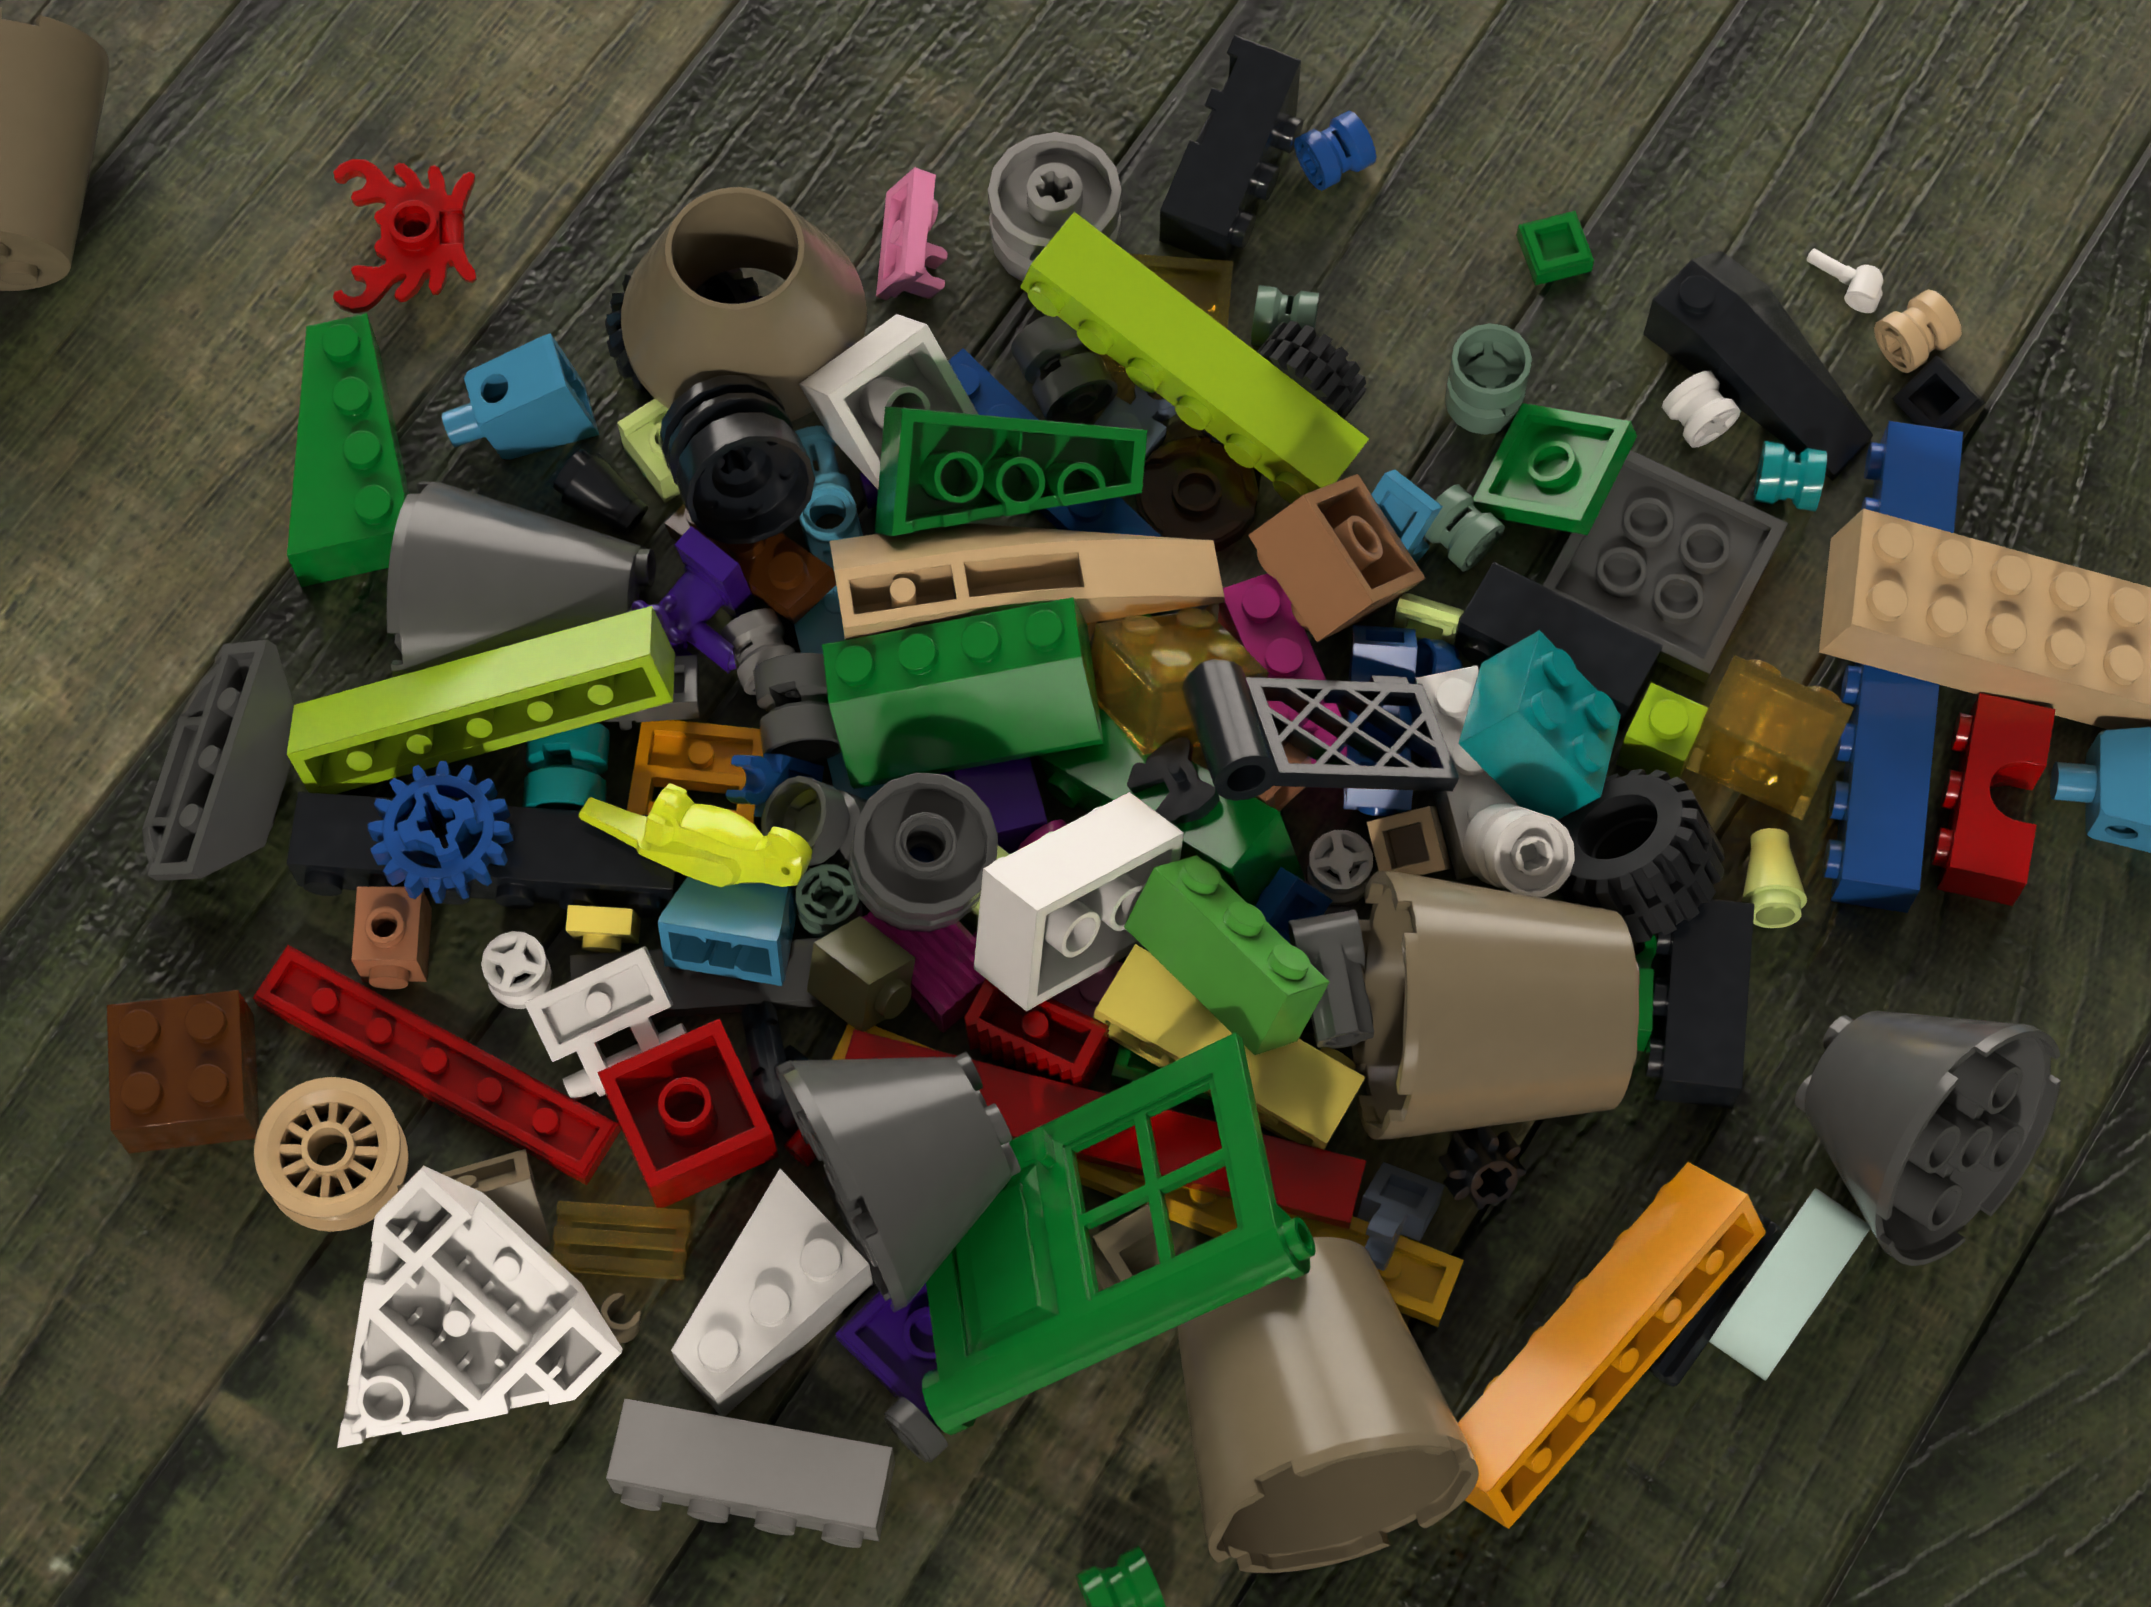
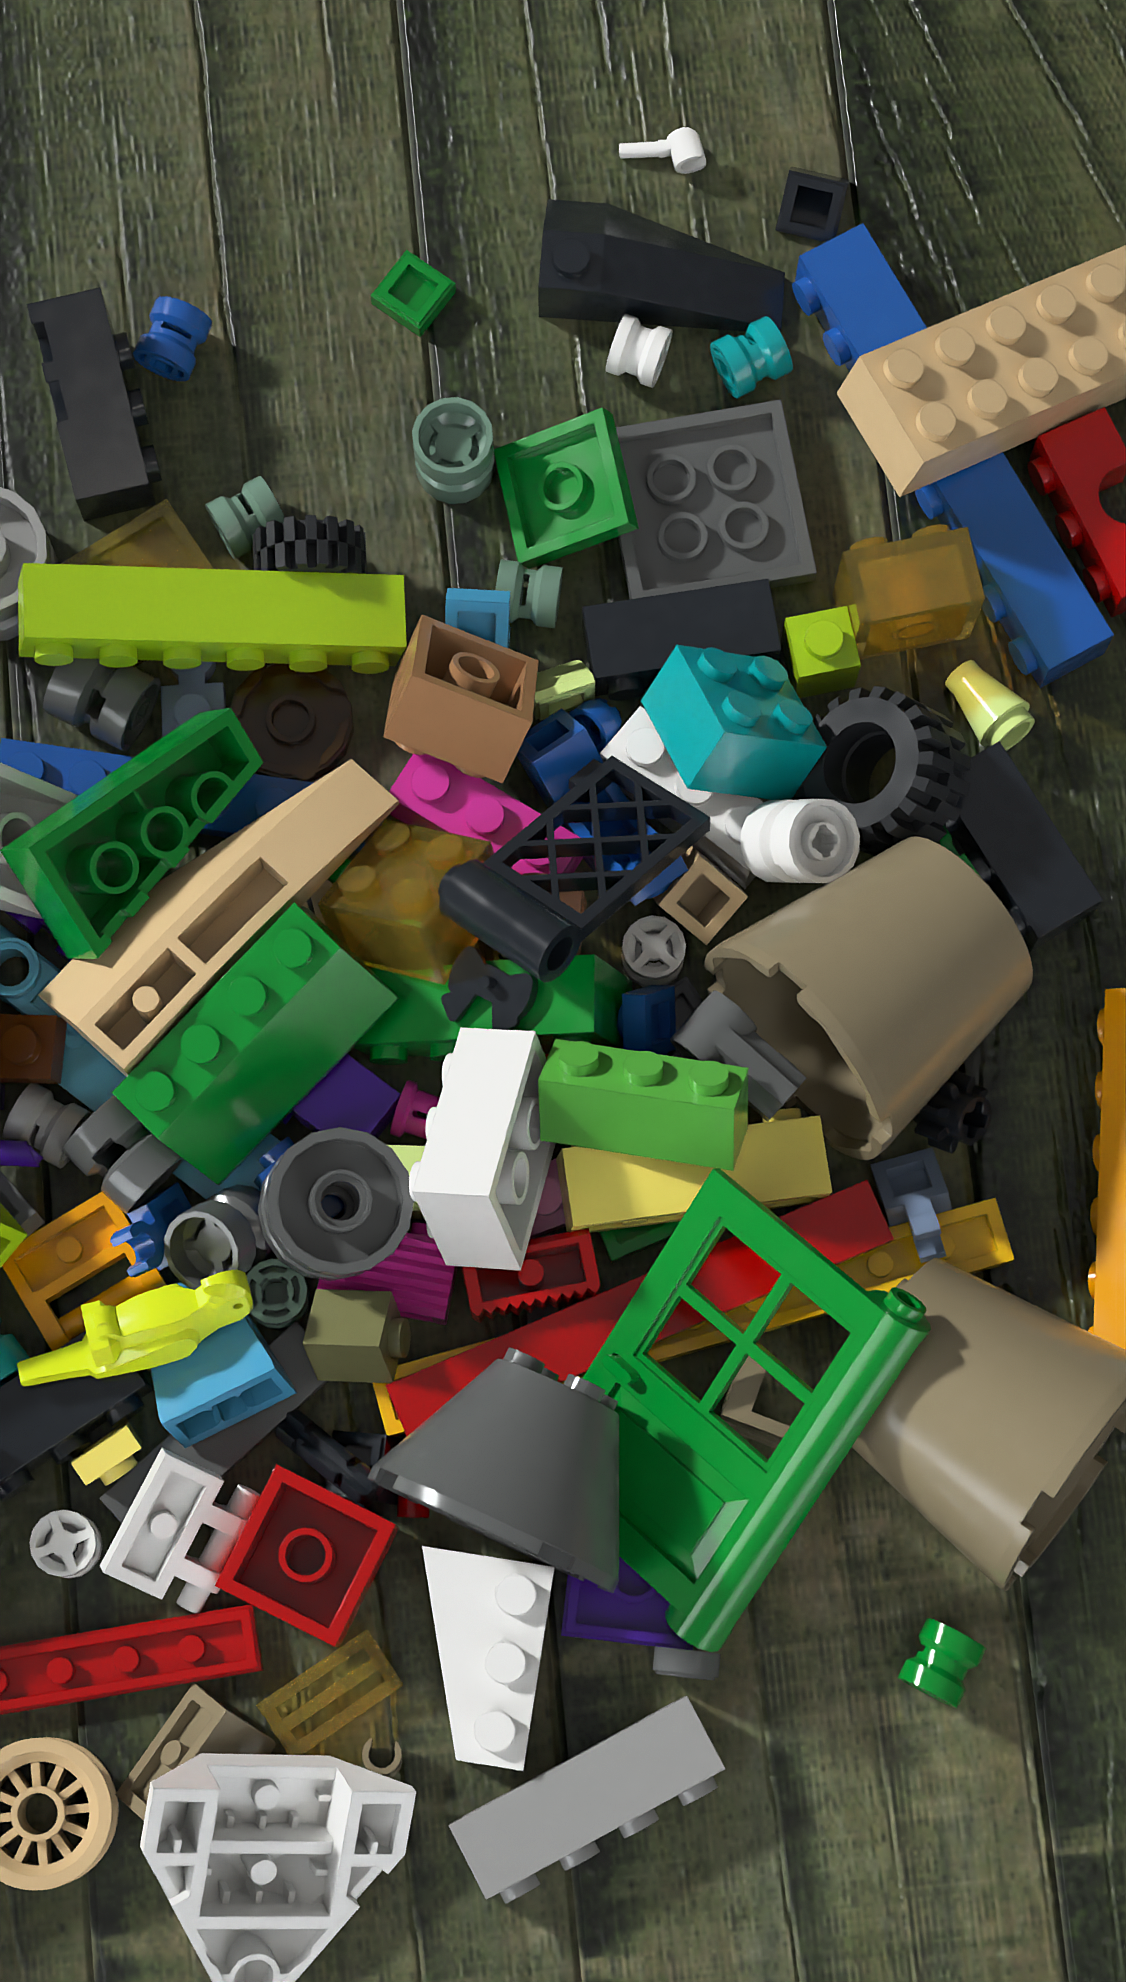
camera: 40 degrees left, 10 degrees up
tan wheel [1874,289,1962,373] -> none

